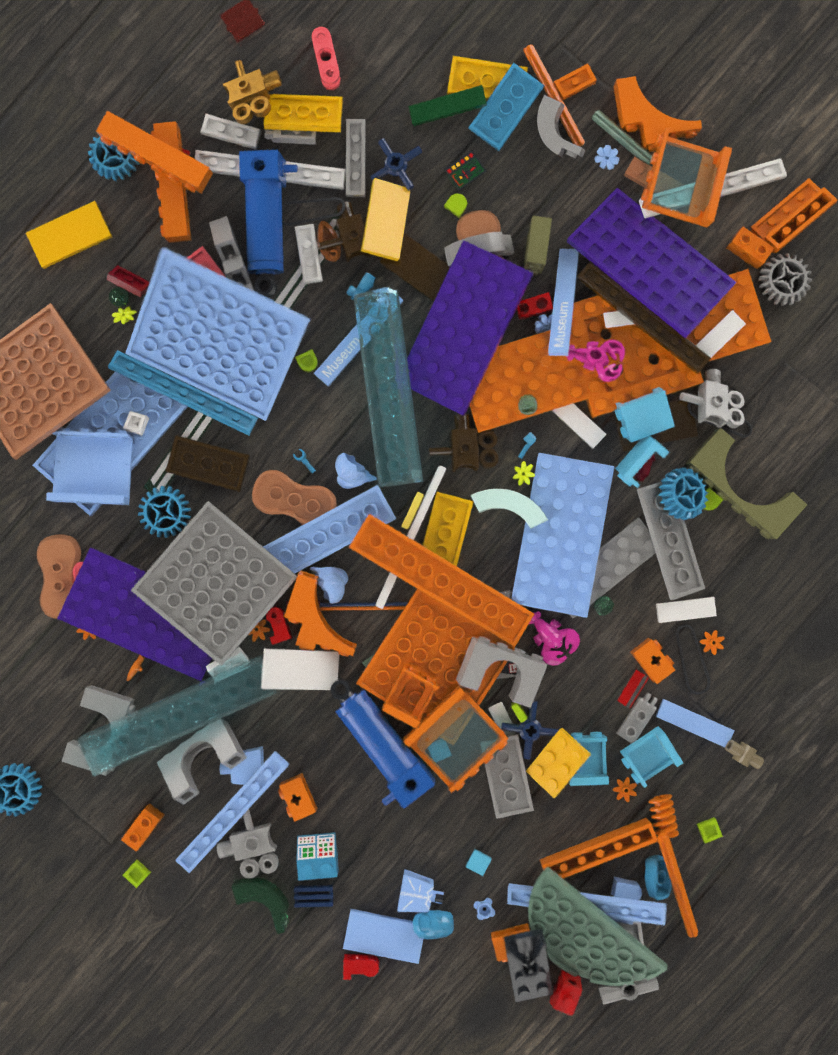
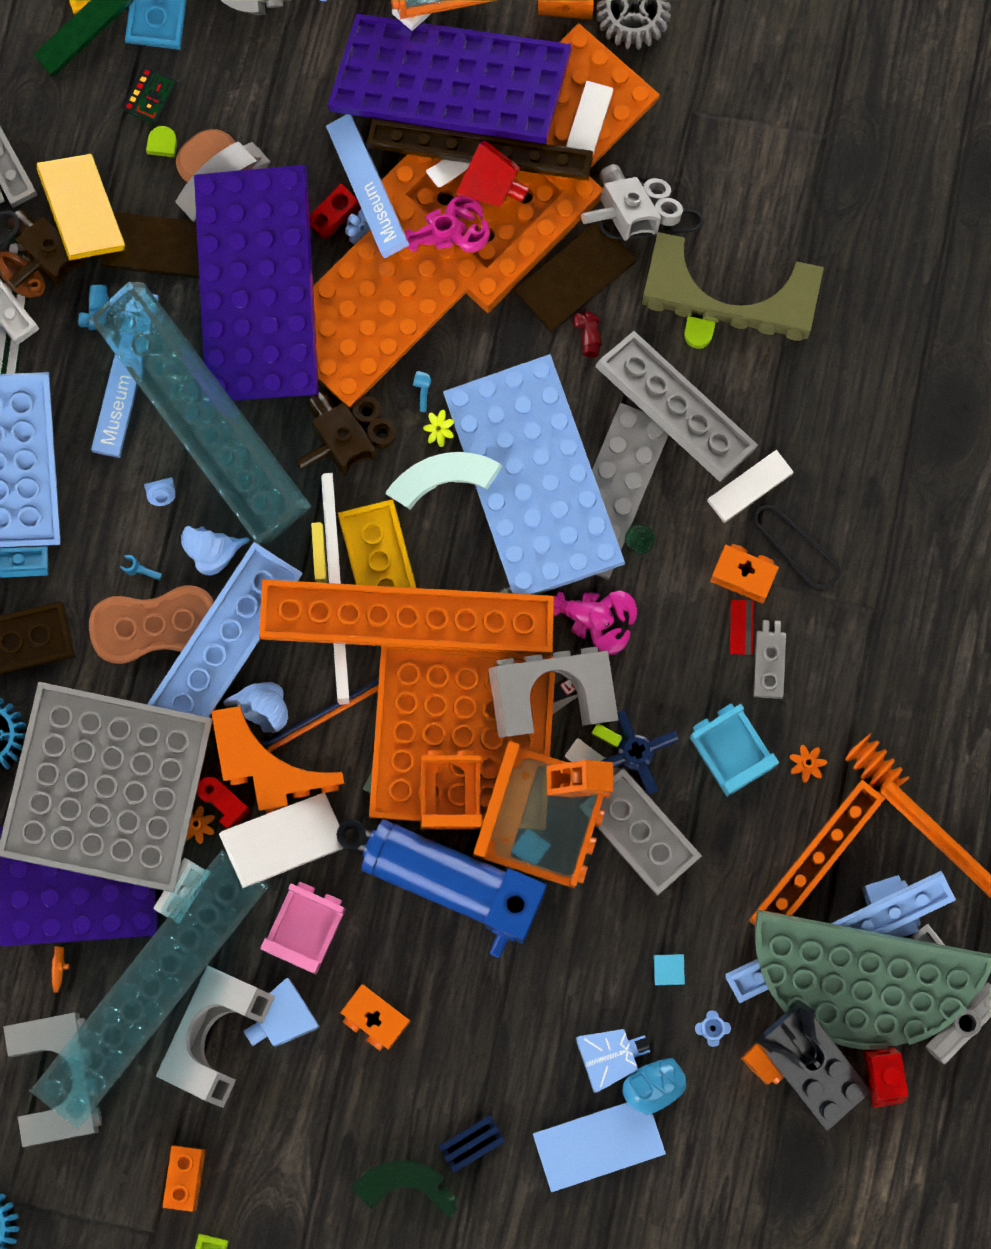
camera: 30 degrees left, 10 degrees down
light blue tile [175,751,289,873] -> none
light grey piece [217,809,279,878] -> none
lime tile [295,350,318,372] -> none
dark azure slope [297,832,339,880] -> none
red leg [343,954,380,980] -> none
dark blue bar [370,138,422,191] -> none
clear green tile [518,394,538,415] -> none
olive window [523,216,552,276] -> none
yellow plate [526,728,591,798] -> none
white tile [552,404,606,449] -> none
medium azure panel [615,387,675,443] -> none
medium azure panel [615,436,669,488] -> none
medium azure panel [620,726,683,788] -> none
dark azure piece [644,855,672,900] -> none
light blue tile [655,699,734,747] -> none
dark azure gear [658,468,709,520] -> none
lime tile [697,817,723,843] -> none
orange plant [700,630,724,655] -> none
dark tan axle [725,740,764,769] -> none
none -> light blue plate [144,477,175,506]
none -> bright pink panel [260,881,346,975]
none -> red torso [456,141,530,207]
none -> orange brick [547,760,614,798]

